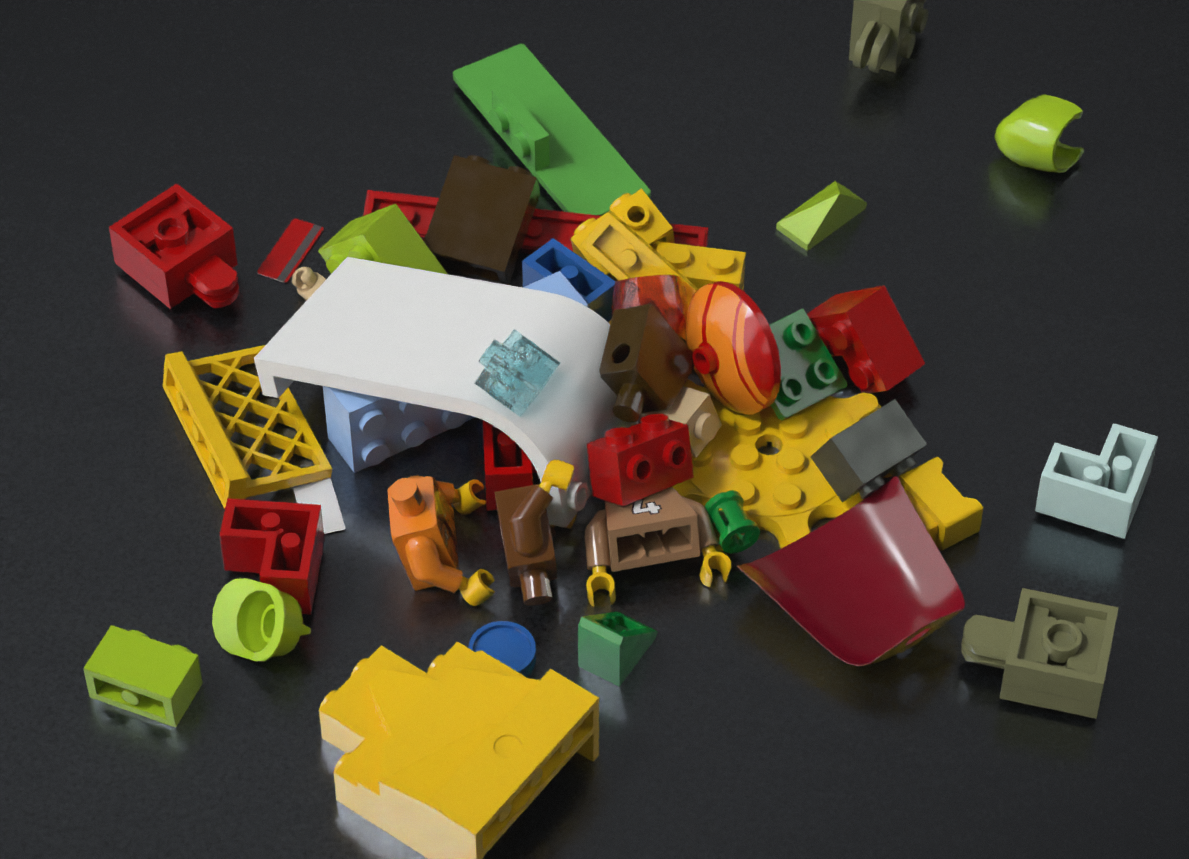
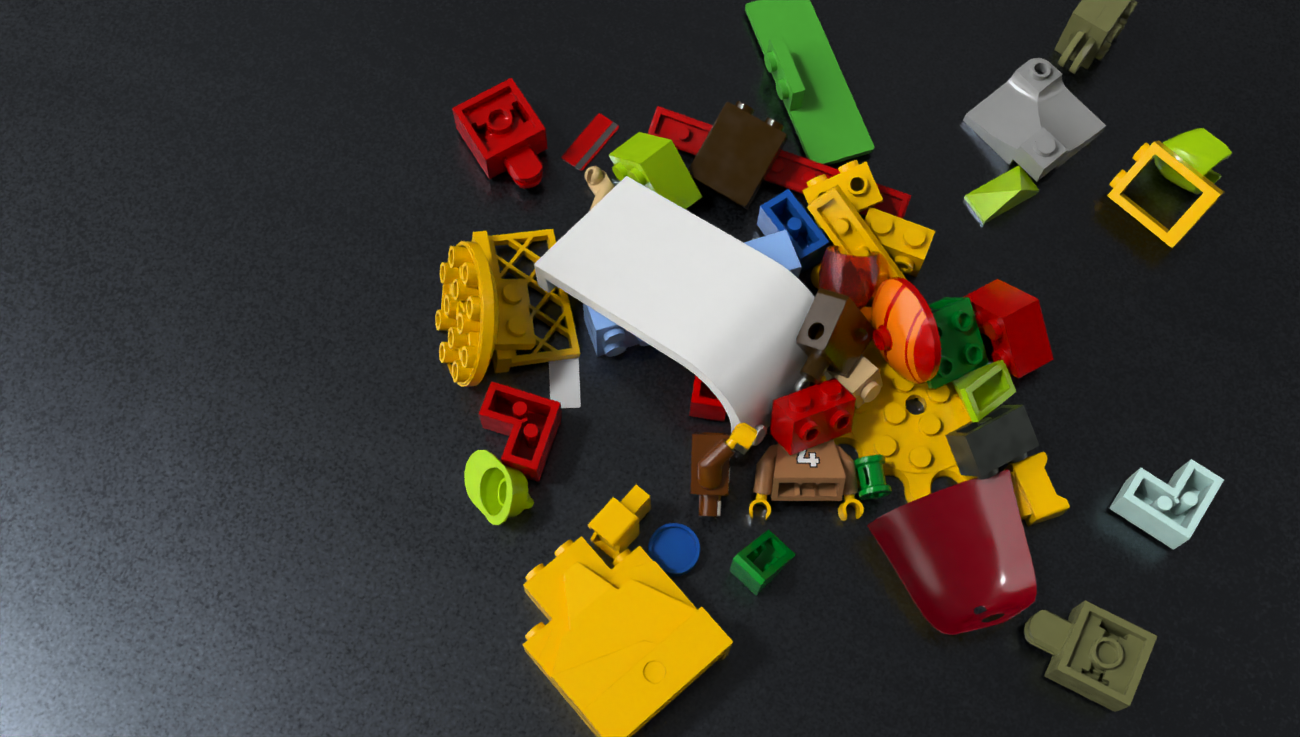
camera: 10 degrees right, 20 degrees up
lime brick [83,625,203,728] -> none
orange torso [387,475,495,606] -> none
clear light blue brick [474,329,560,417] -> none
none -> yellow bracket [435,241,536,387]
none -> yellow piece [588,484,651,560]
none -> lime slope [952,360,1016,423]
none -> light grey slope [963,58,1106,182]
none -> yellow window [1107,140,1224,248]

